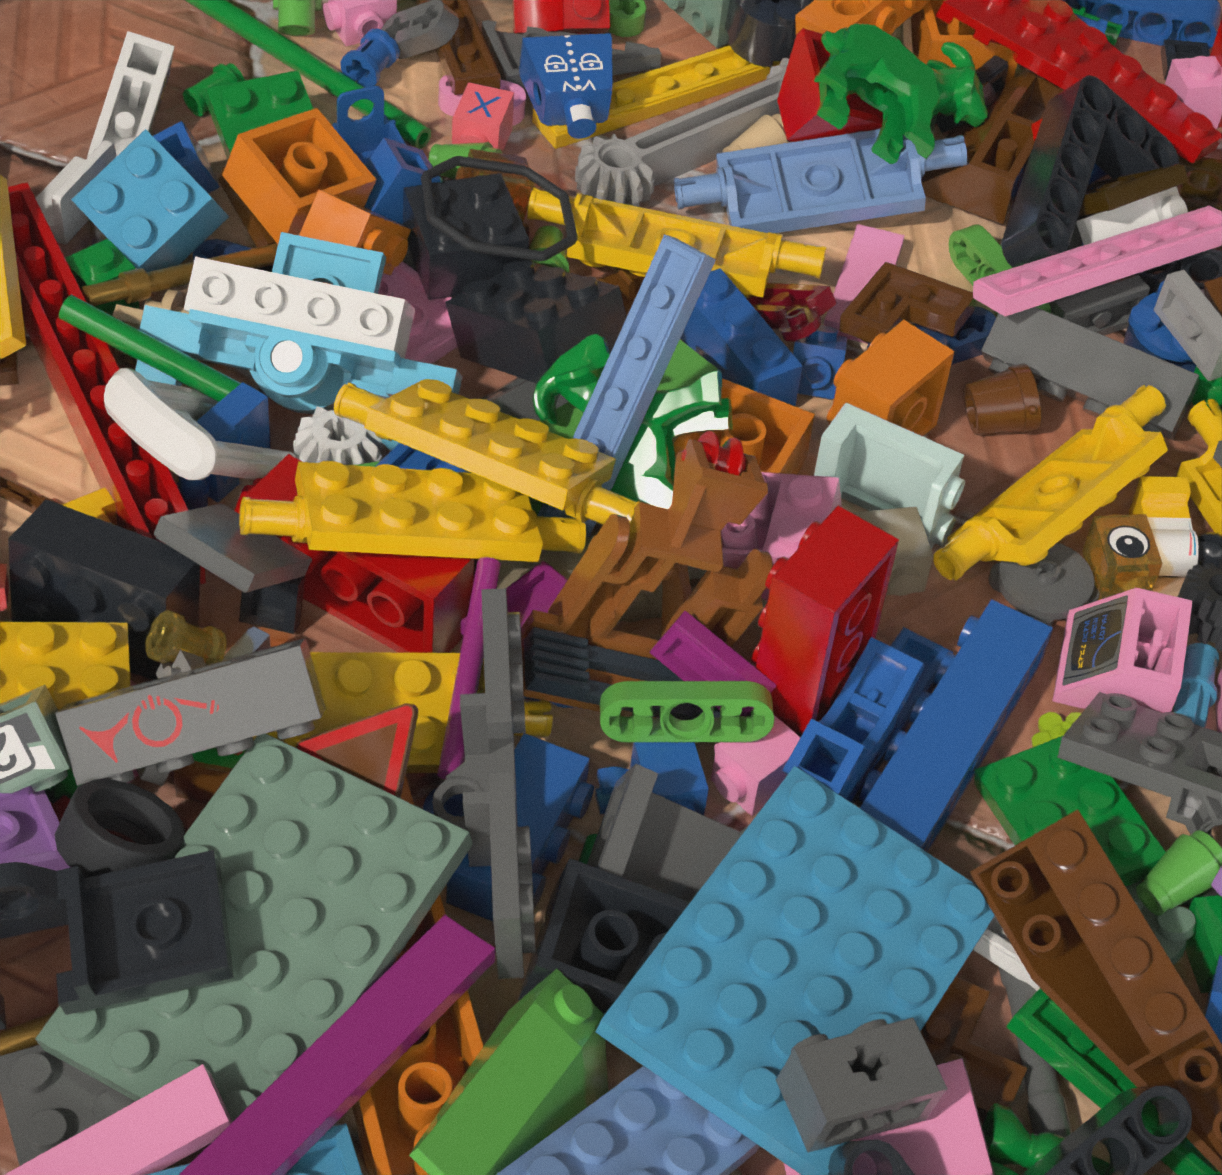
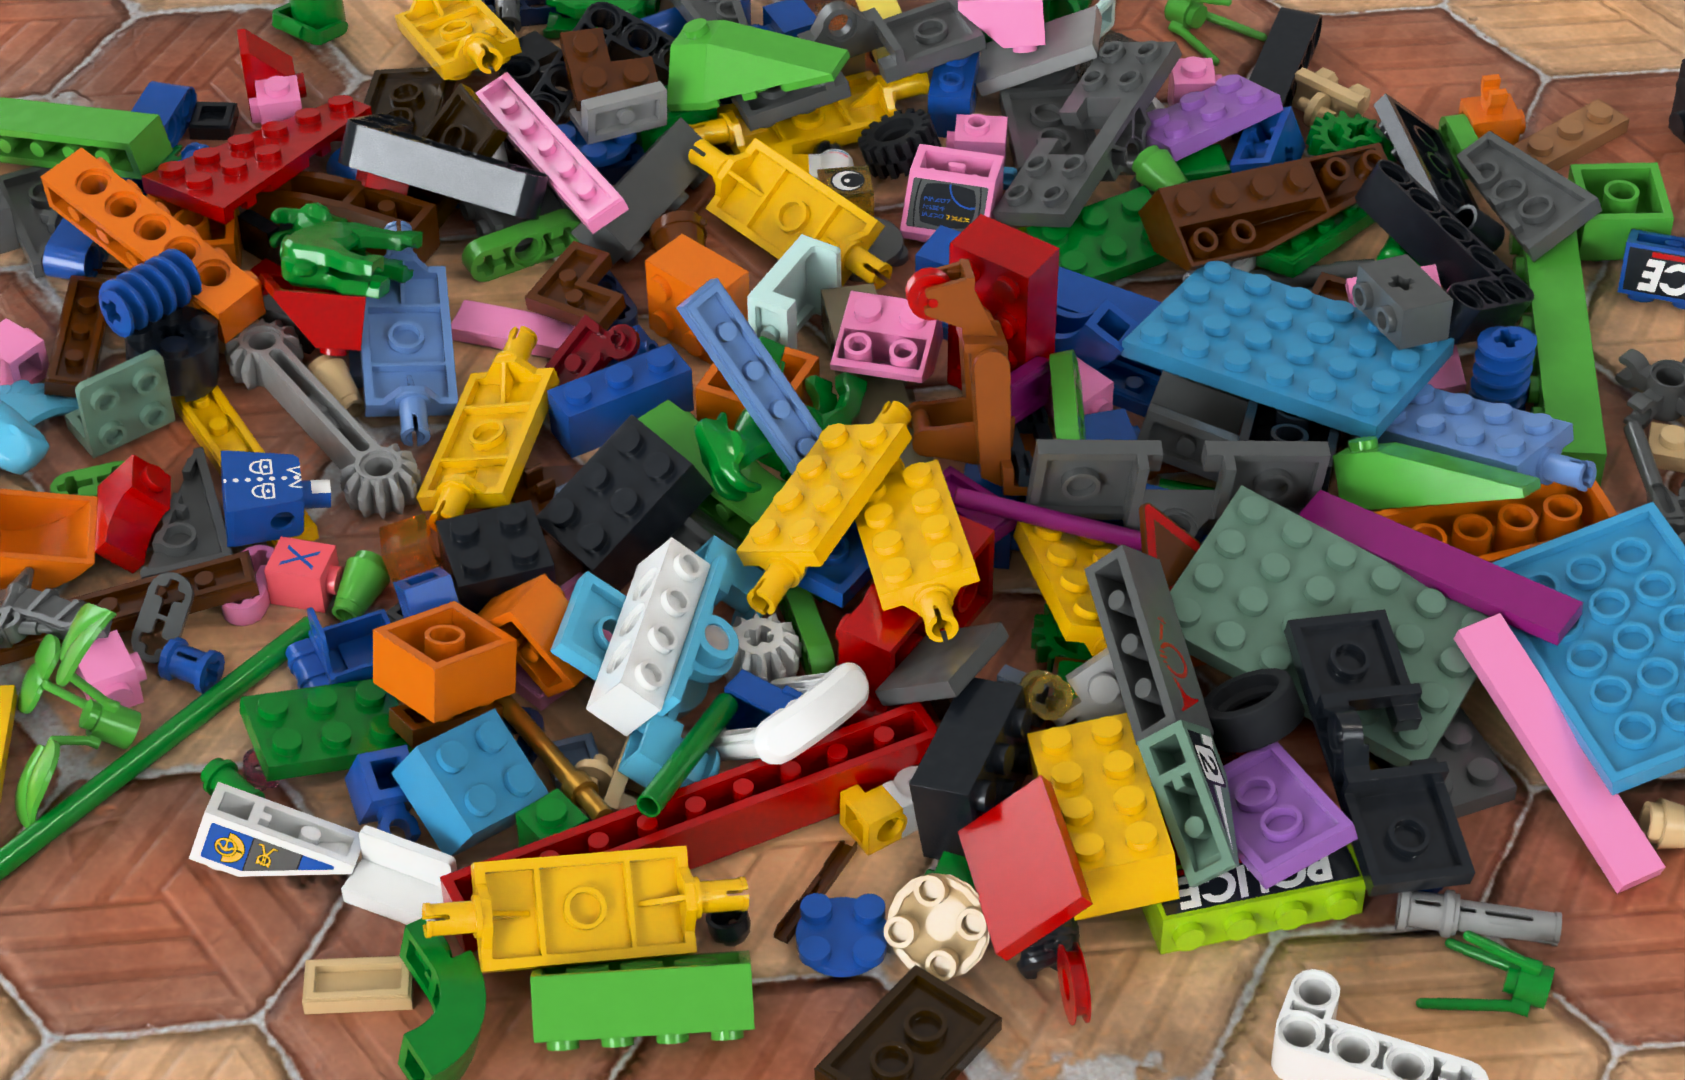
camera: 85 degrees left, 5 degrees down
black piece [421,156,578,261] -> none

